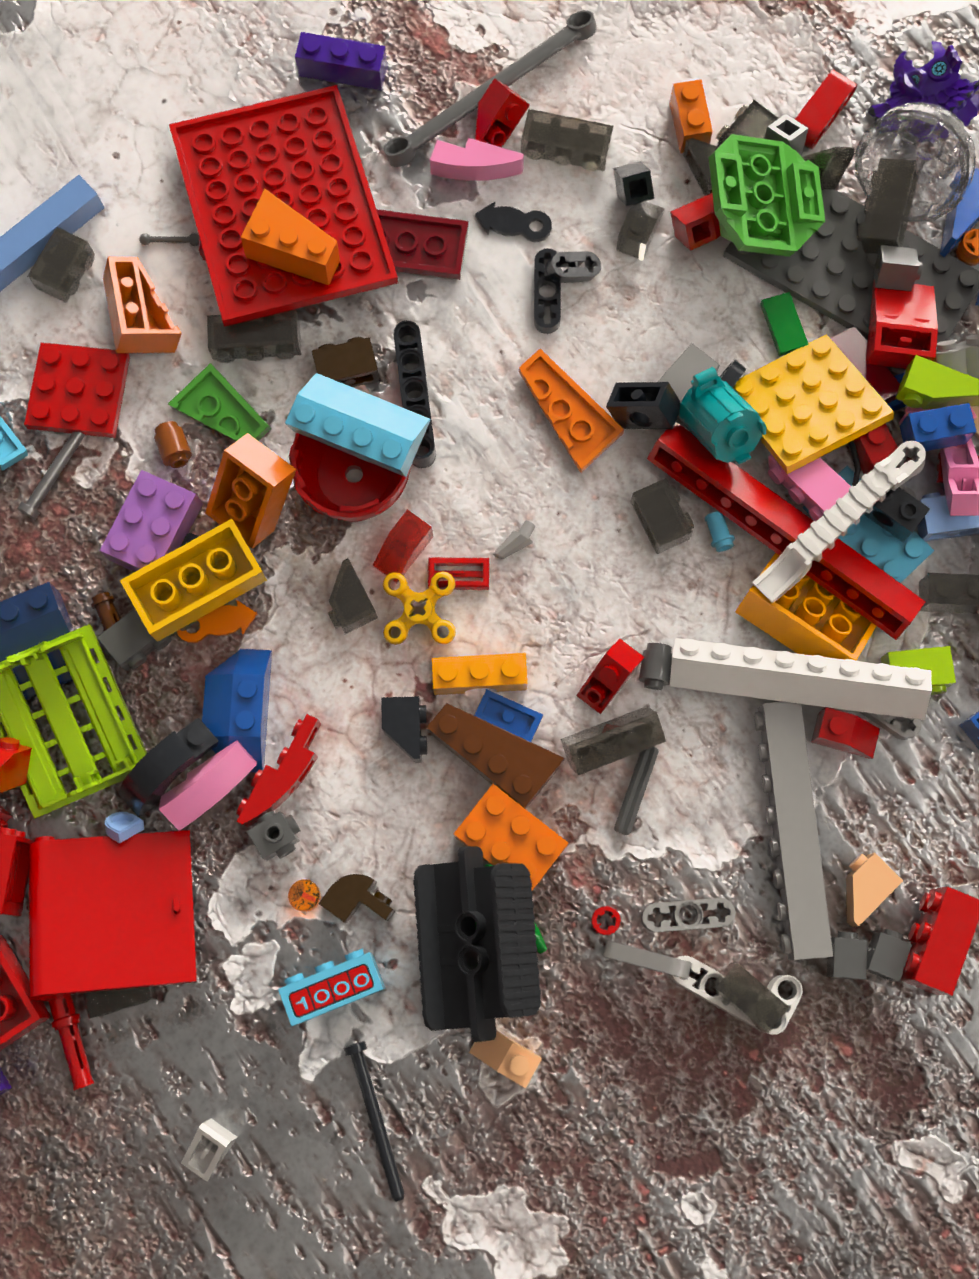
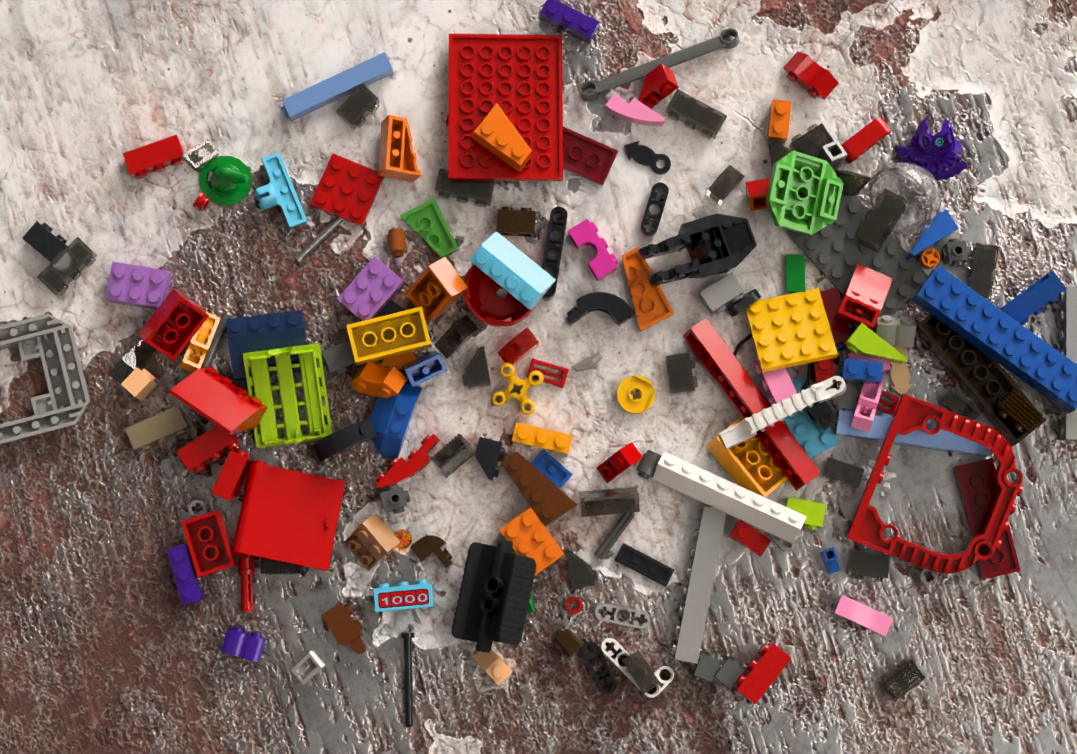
camera: 15 degrees right, 5 degrees up
reddish brown pin [91,592,120,632] -> none
light blue tile [104,811,144,843] -> none
dark grey hinge [139,233,199,246] -> none
bright pink slope [159,740,257,831] -> none
beam [546,251,601,283] -> none
light grey beam [603,941,692,979] -> none
black brick [606,382,680,429] -> none
black brick [613,161,655,206] -> none
teal container [679,367,766,464] -> none
medium azure pin [704,511,735,552] -> none
light nougat slope [846,853,903,927] -> none
dark grey brick [873,245,923,291] -> none
none -> dark purple brick [221,626,266,663]
none -> reddish brown hinge [321,602,367,654]
none -> medium nougat slope [344,513,401,571]
none -> orange brick [350,362,408,398]
none -> blue brick [401,350,447,387]
none -> clear smoke brick [431,434,475,478]
none -> clear smoke slope [435,315,479,359]
none -> dark brown brick [554,627,583,658]
none -> clear smoke slope [565,550,598,589]
none -> black arch [566,292,635,327]
none -> dark pink arch [568,219,619,281]
none -> black beam [581,641,616,694]
none -> black tile [615,543,675,587]
none -> yellow plate [617,375,655,414]
none -> black connector [638,213,757,287]
none -> red brick [783,51,839,100]

